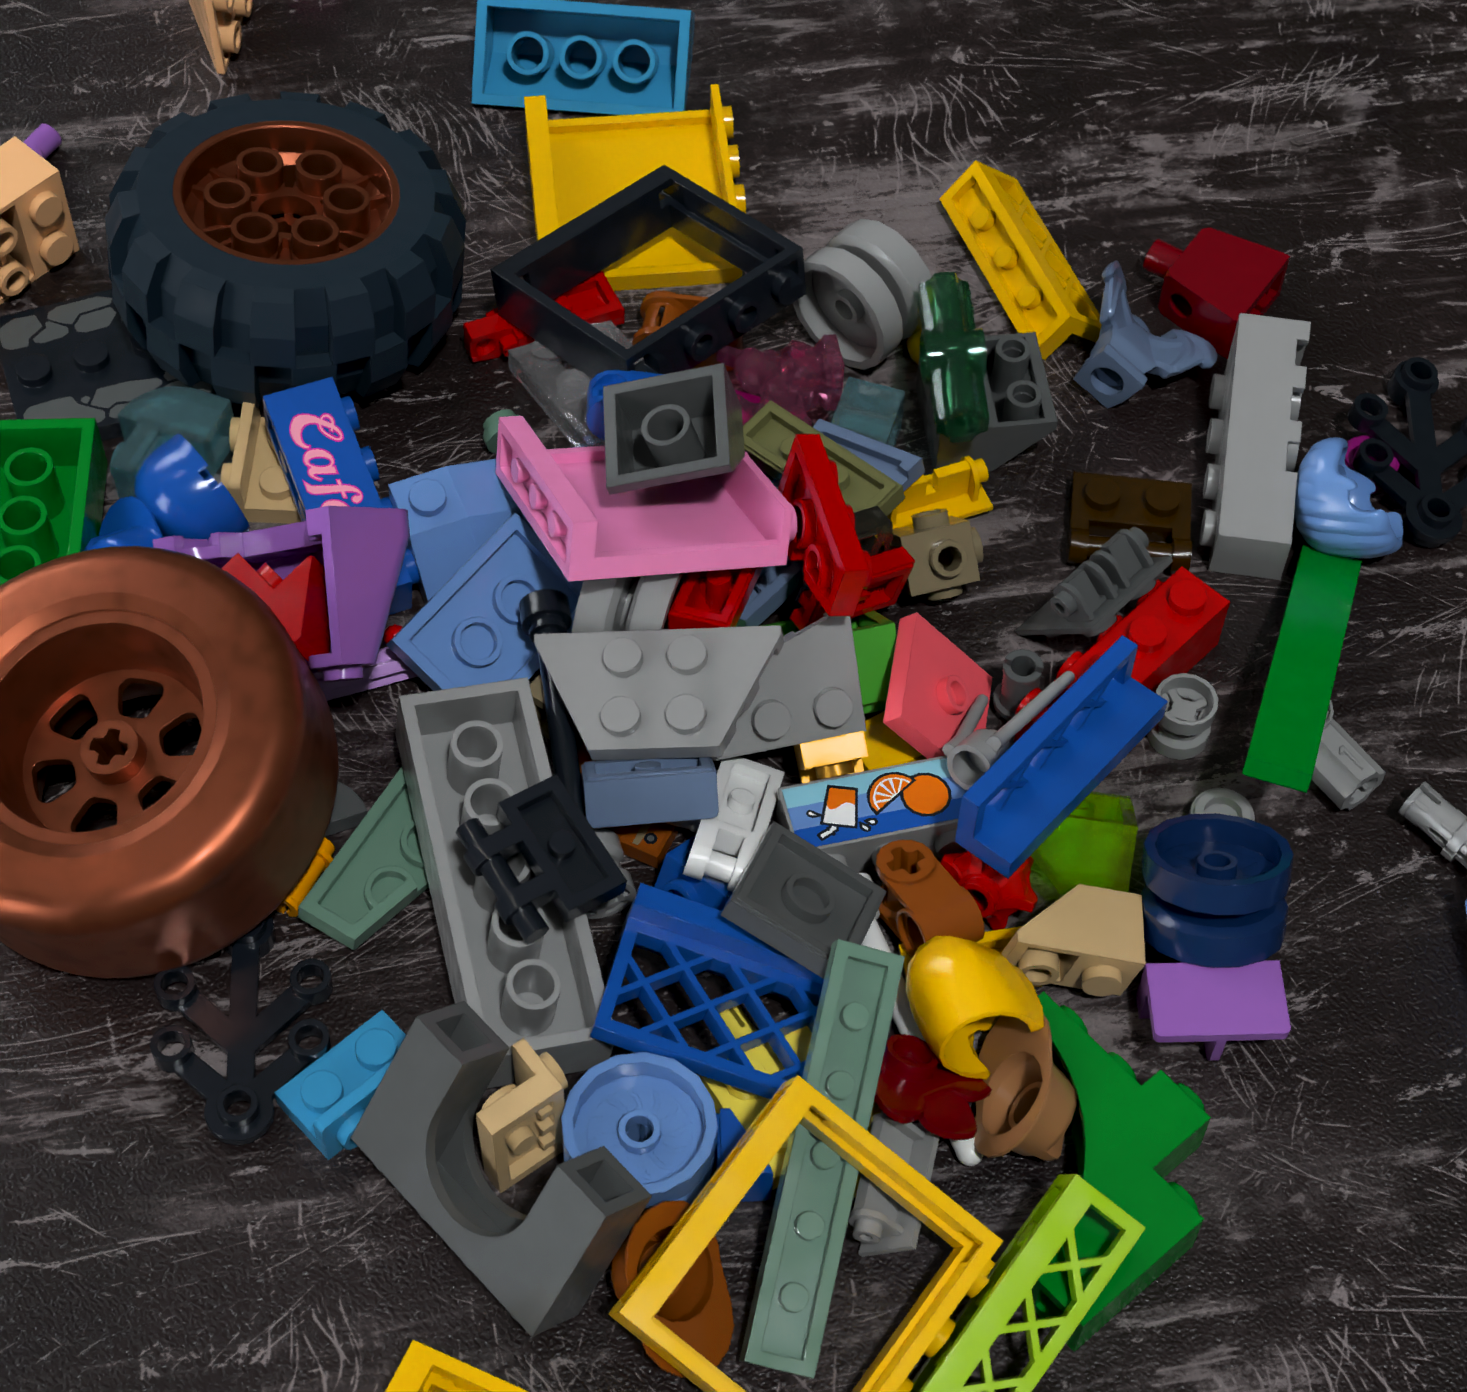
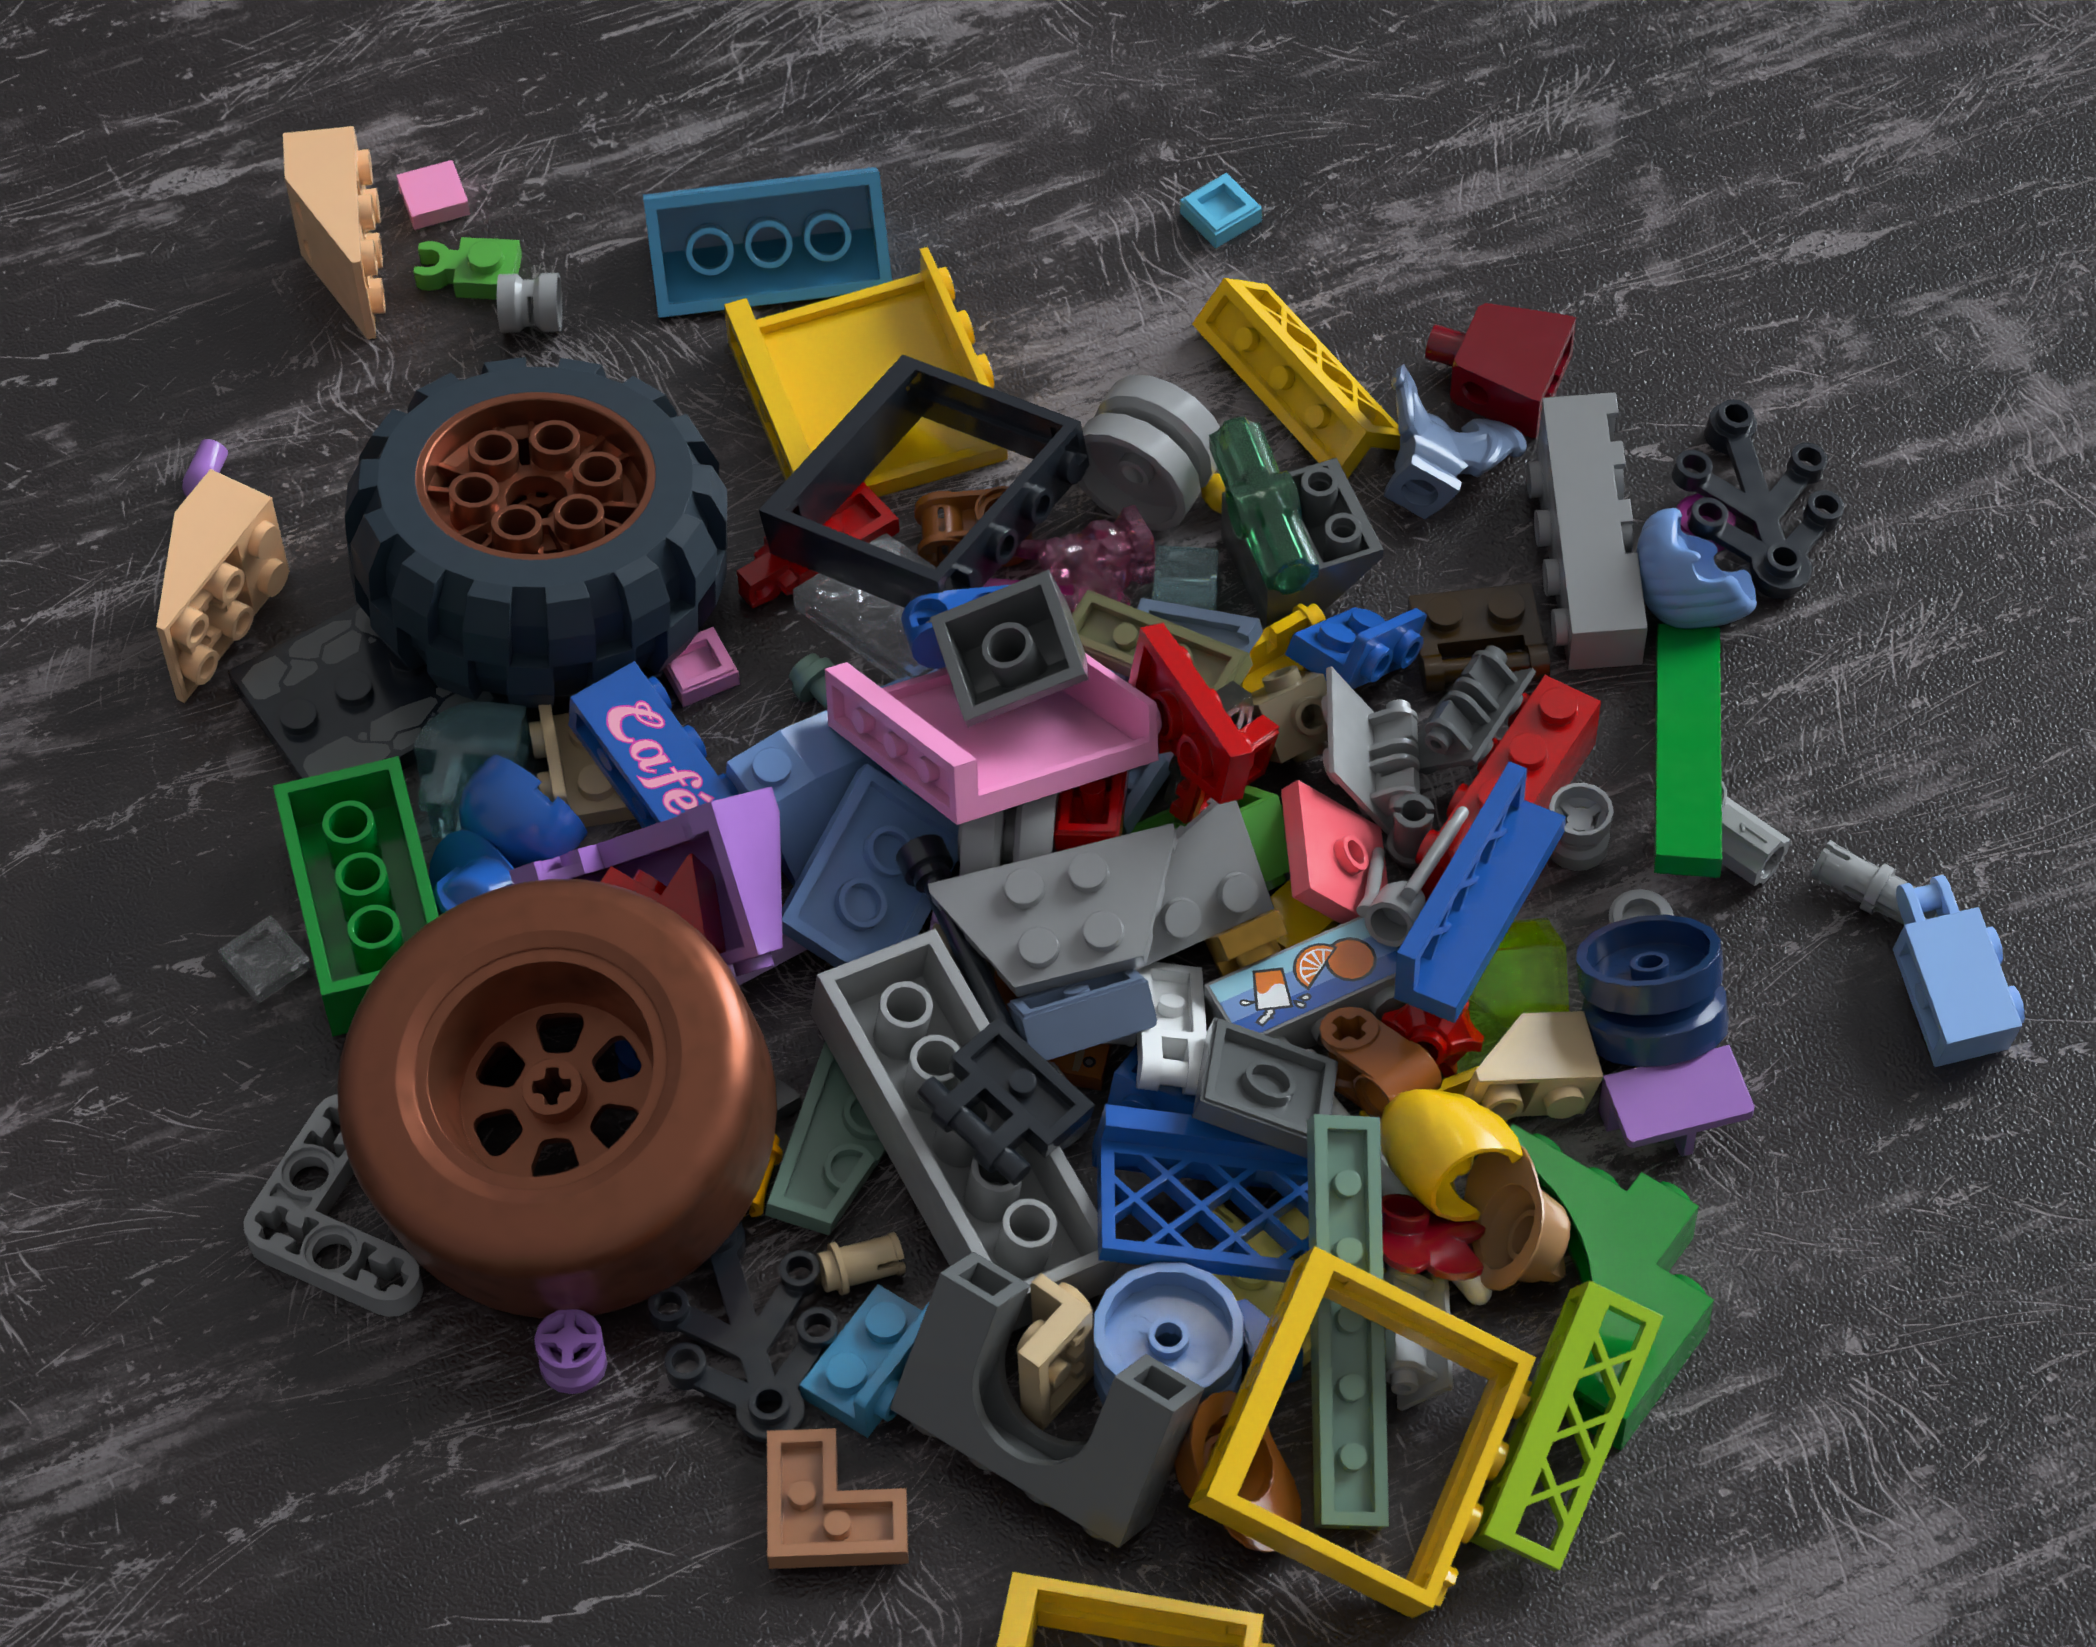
camera: 10 degrees left, 0 degrees up
none -> bright green plate [414,237,522,300]
none -> light grey wheel [497,273,563,334]
none -> medium lavender wheel [534,1309,607,1394]
none -> bright pink tile [663,627,740,707]
none -> nougat plate [767,1428,909,1569]
none -> tan pin [816,1232,906,1296]
none -> medium azure tile [1180,173,1262,249]
none -> blue bracket [1285,607,1427,689]
none -> light grey hinge [1321,666,1420,835]

